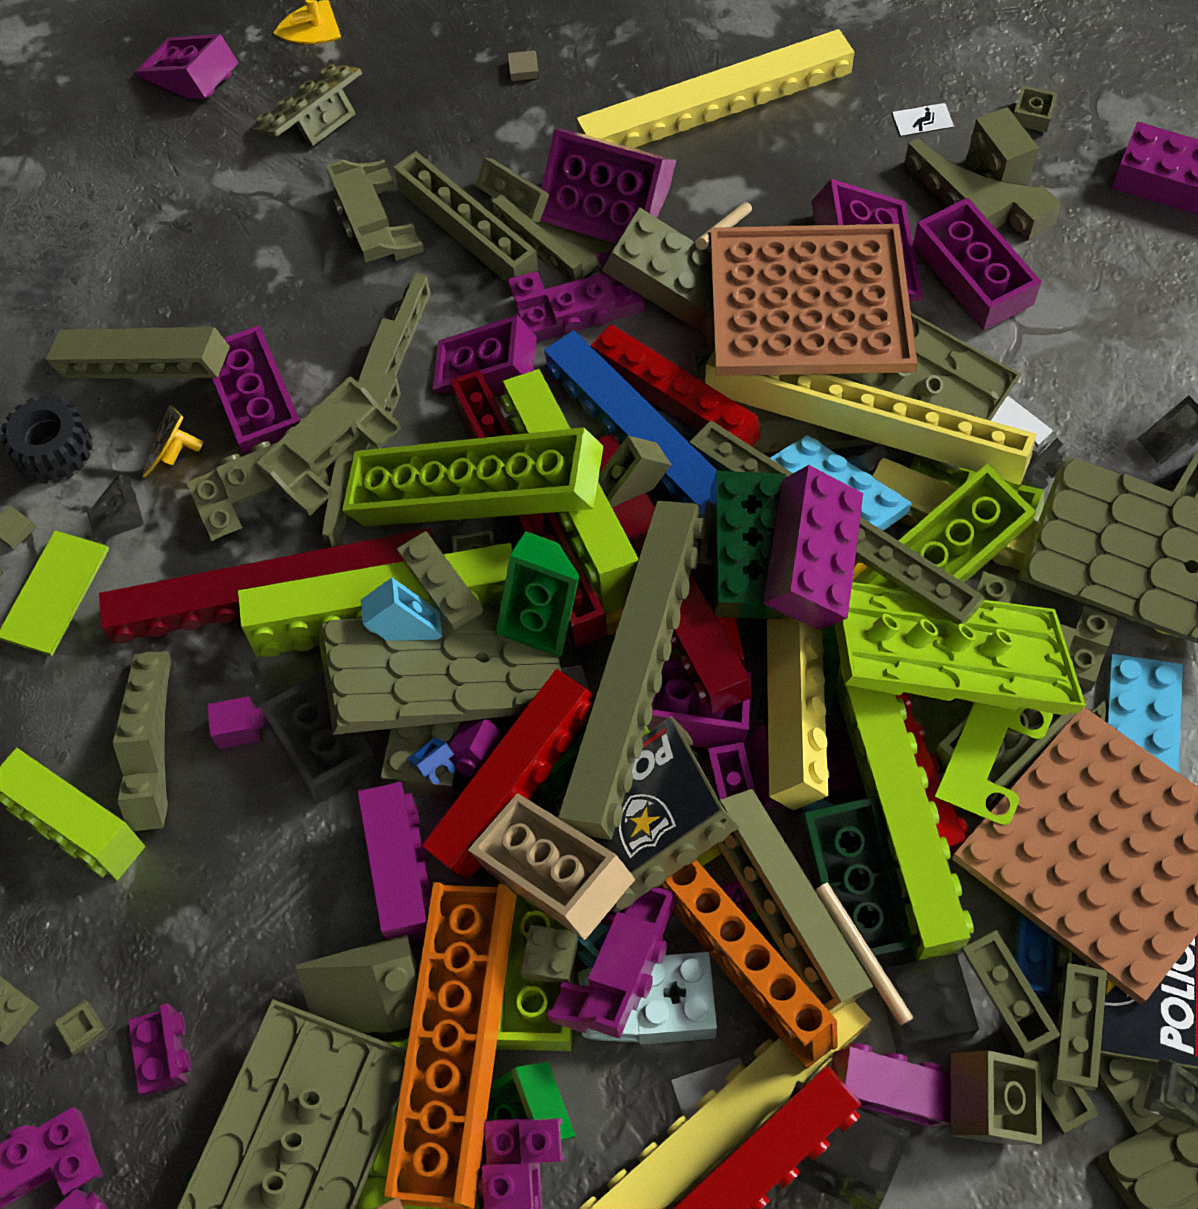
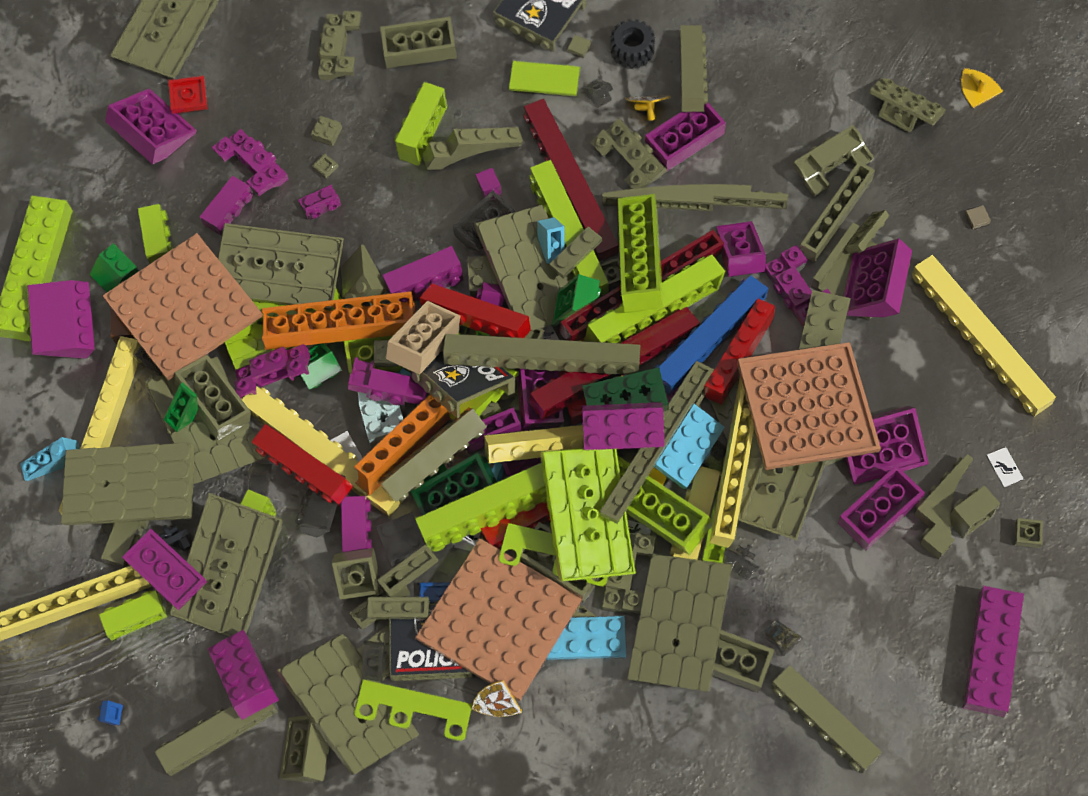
camera: 80 degrees right, 5 degrees up
magenta slope [134,34,238,99] -> none
olive bracket [256,376,401,516] -> none
blue tile [407,737,455,785] -> none
olive slope [598,435,671,508] -> none
tan bar [695,202,752,250] -> none
tan bar [815,882,913,1026] -> none
white sticker [991,396,1053,449] -> none

